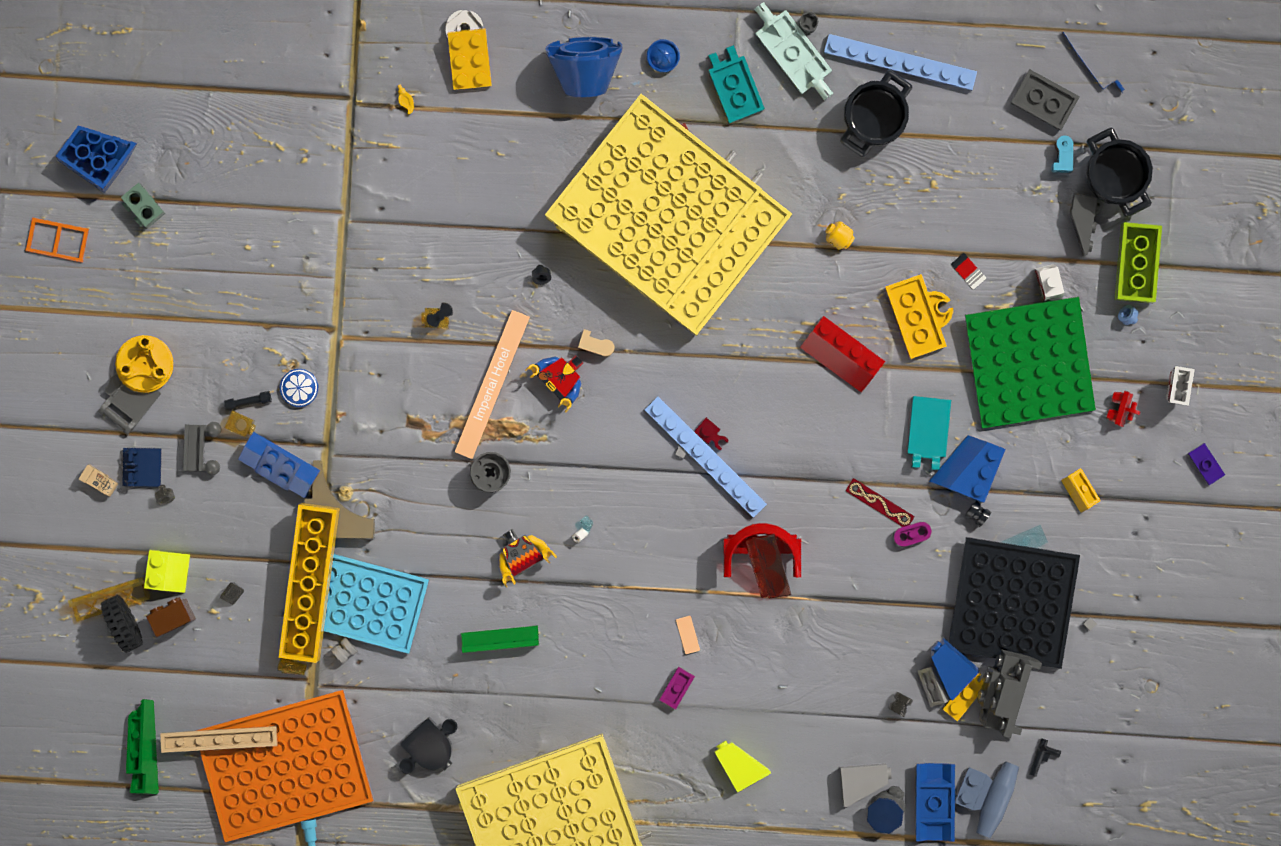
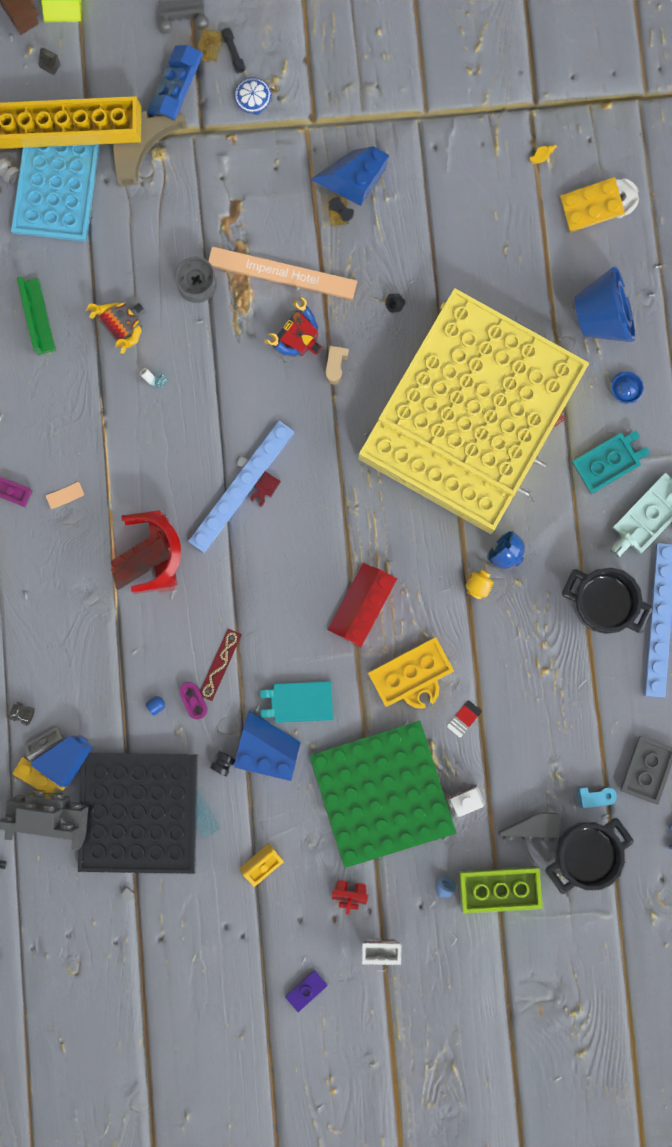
camera: 80 degrees right, 5 degrees down
none -> blue piece [146,696,165,716]
none -> blue wedge [312,146,389,206]
none -> blue cylinder [487,531,525,569]

